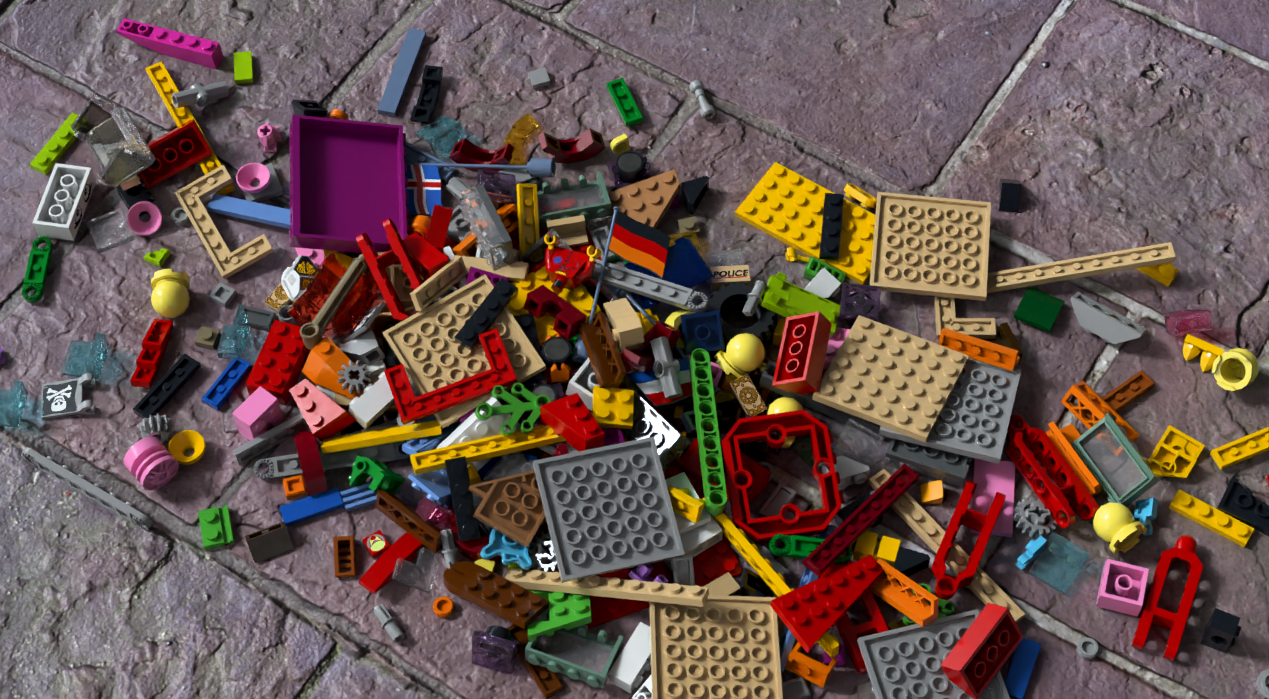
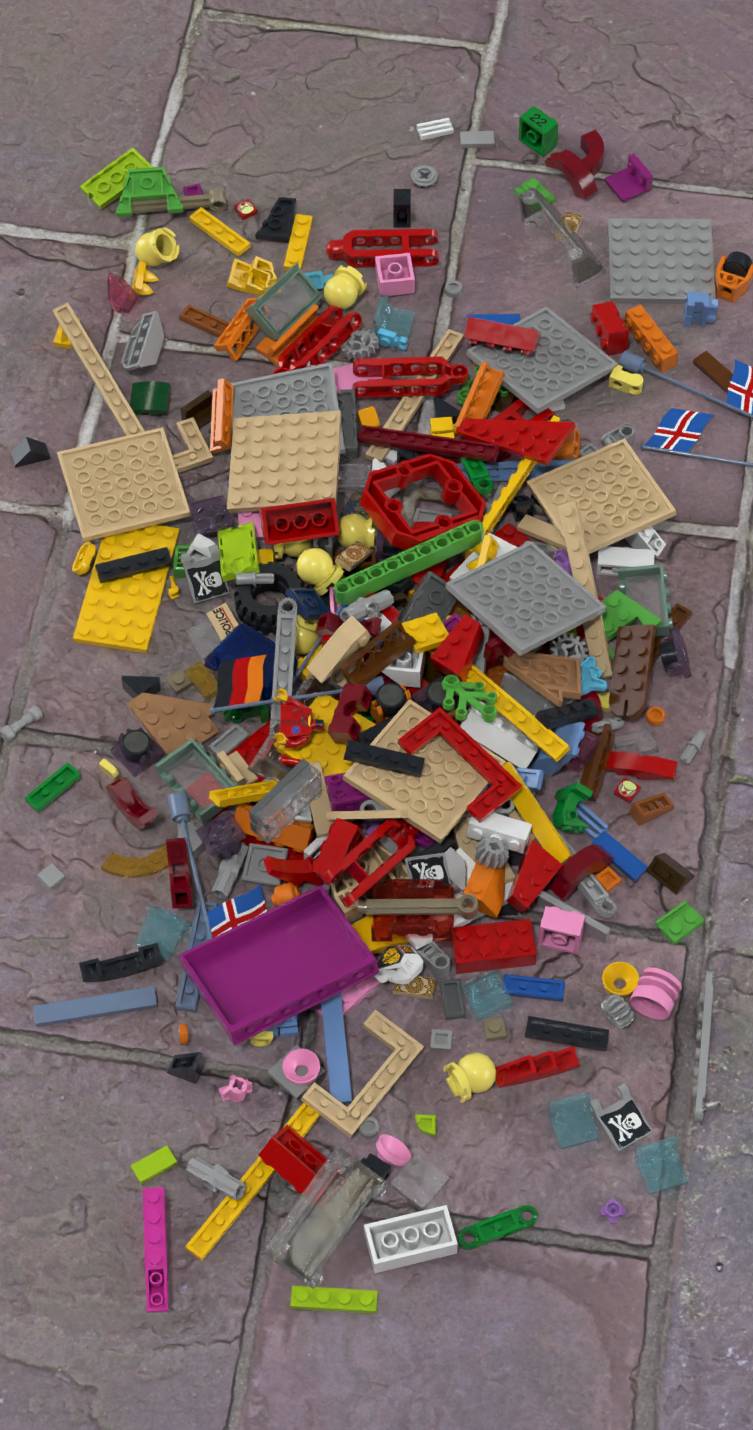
camera: 115 degrees left, 0 degrees up
none -> flag [180,545,230,604]

